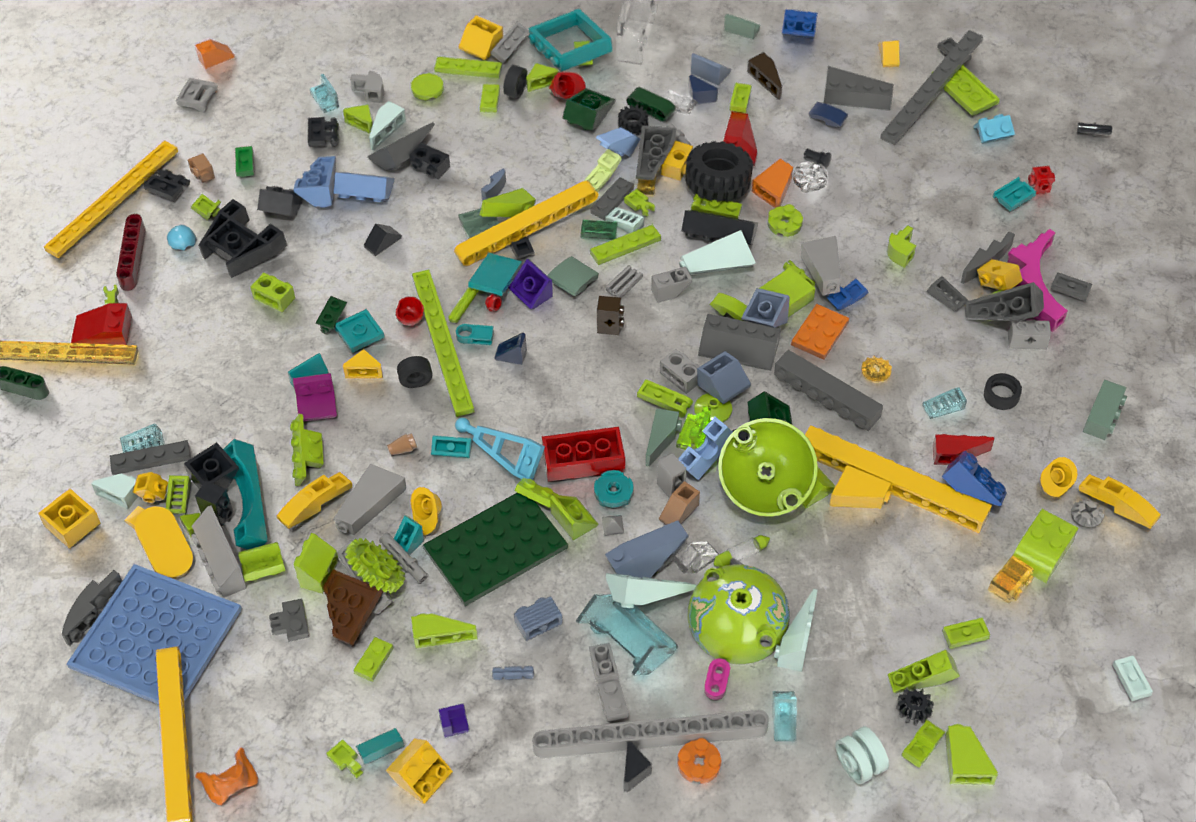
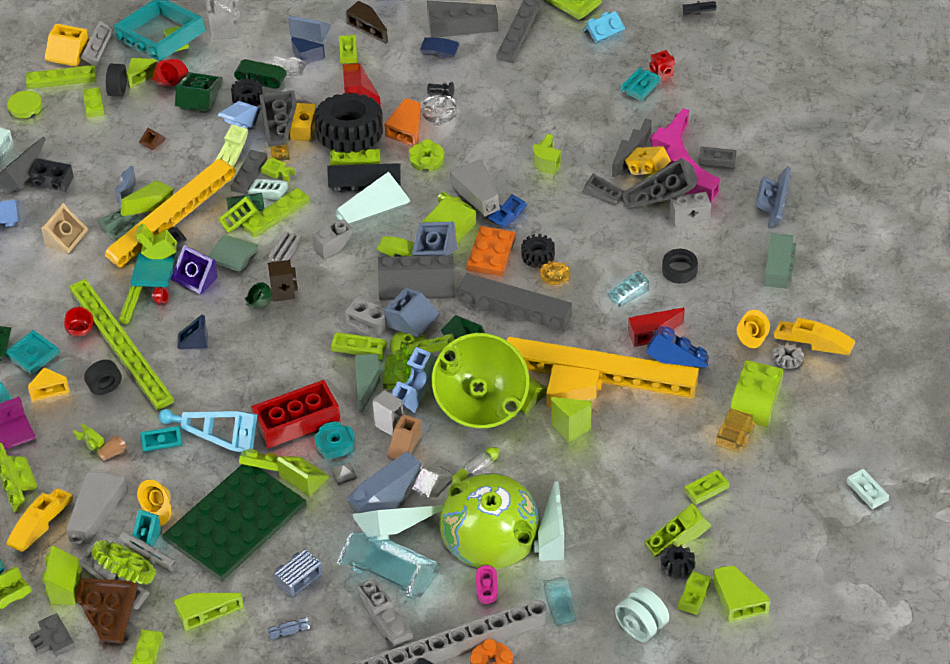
camera: 15 degrees left, 5 degrees down
black slope [364,223,402,256] -> none
teal piece [456,324,494,345] -> none
none -> tan slope [41,203,89,254]
none -> lime plate [73,424,105,452]
none -> lime brick [136,223,178,259]
none -> reddish brown slope [139,128,166,150]
none -> lime slope [218,197,259,234]
none -> dark green hair [245,282,272,310]
none -> lime plate [413,333,455,353]
none -> black tyre [521,234,555,268]
none -> lime slope [552,397,592,442]
none -> sand blue bracket [755,166,791,228]

